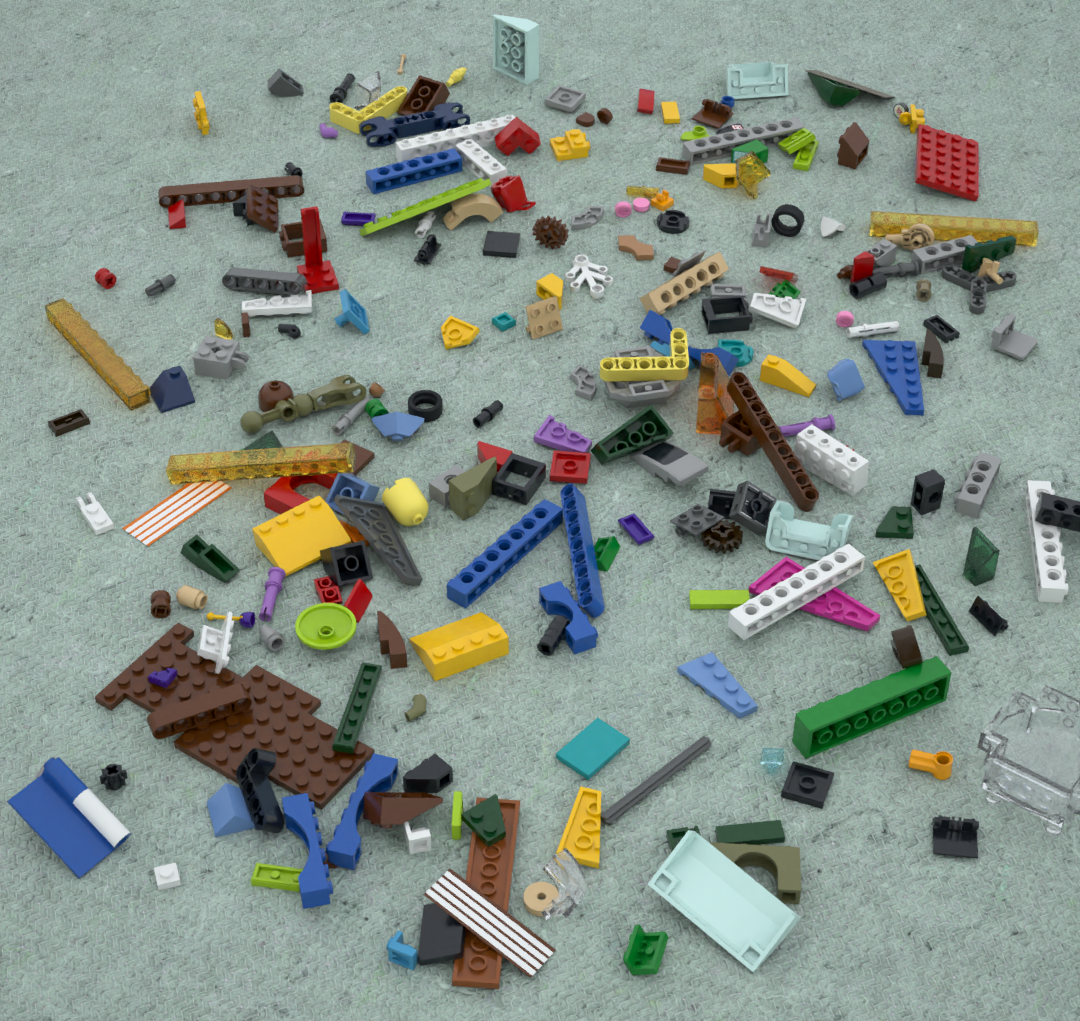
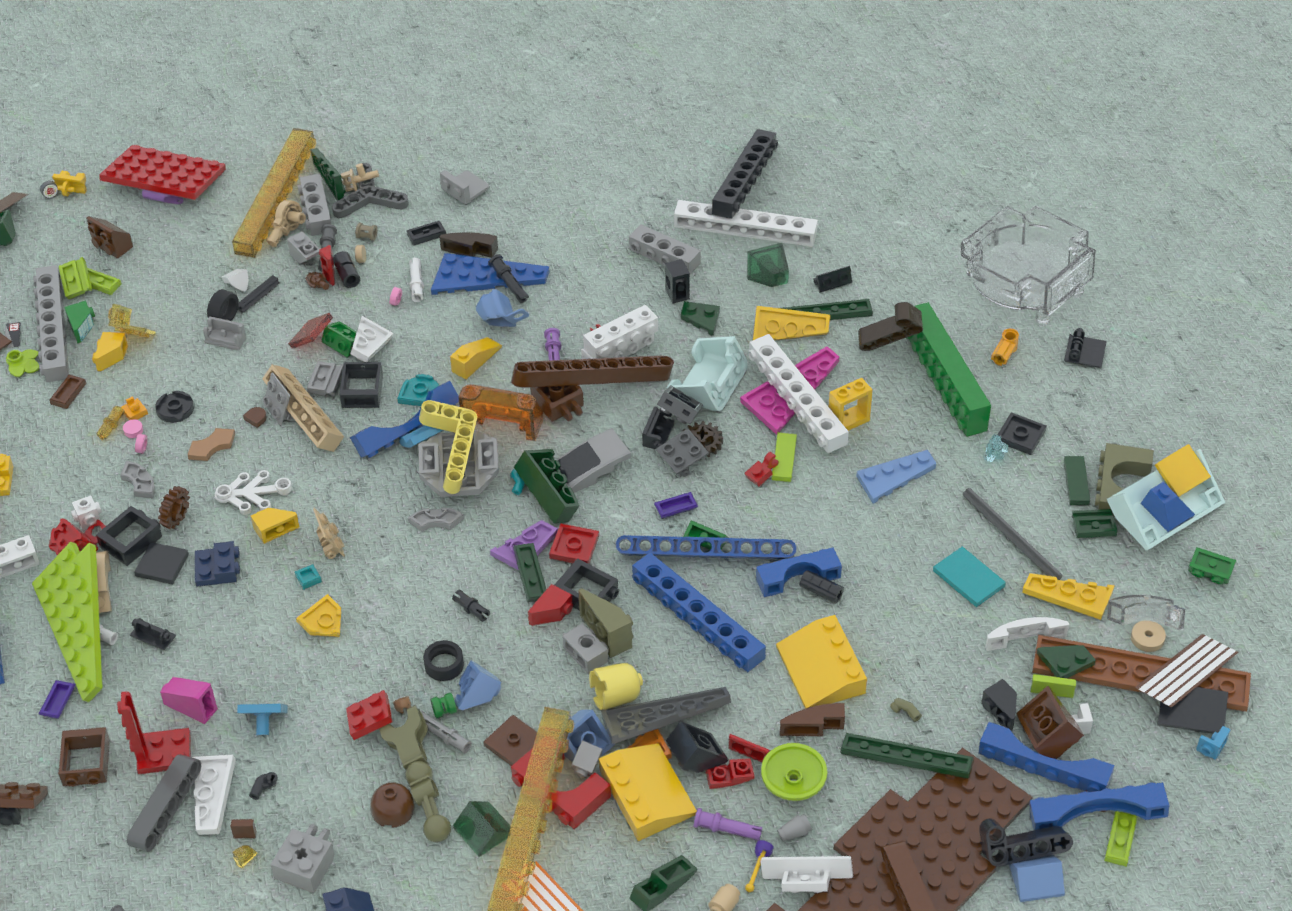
camera: 80 degrees left, 5 degrees up
none -> white brick [71,496,102,531]
none -> black window [96,506,162,566]
none -> dark pink slope [160,677,217,724]
none -> dark blue plate [195,541,240,587]
none -> black axle [238,275,279,312]
none -> red plate [346,690,393,740]
none -> tan tile [355,245,366,263]
none -> black pin [488,254,529,303]
none -> dark green tile [513,543,547,602]
none -> light grey brick [571,741,602,778]
none -> red plate [744,451,779,487]
none -> yellow window [828,377,873,431]
none -> white slope [985,617,1069,651]
none -> blue slope [1141,482,1195,532]
none -> yellow slope [1155,444,1211,497]

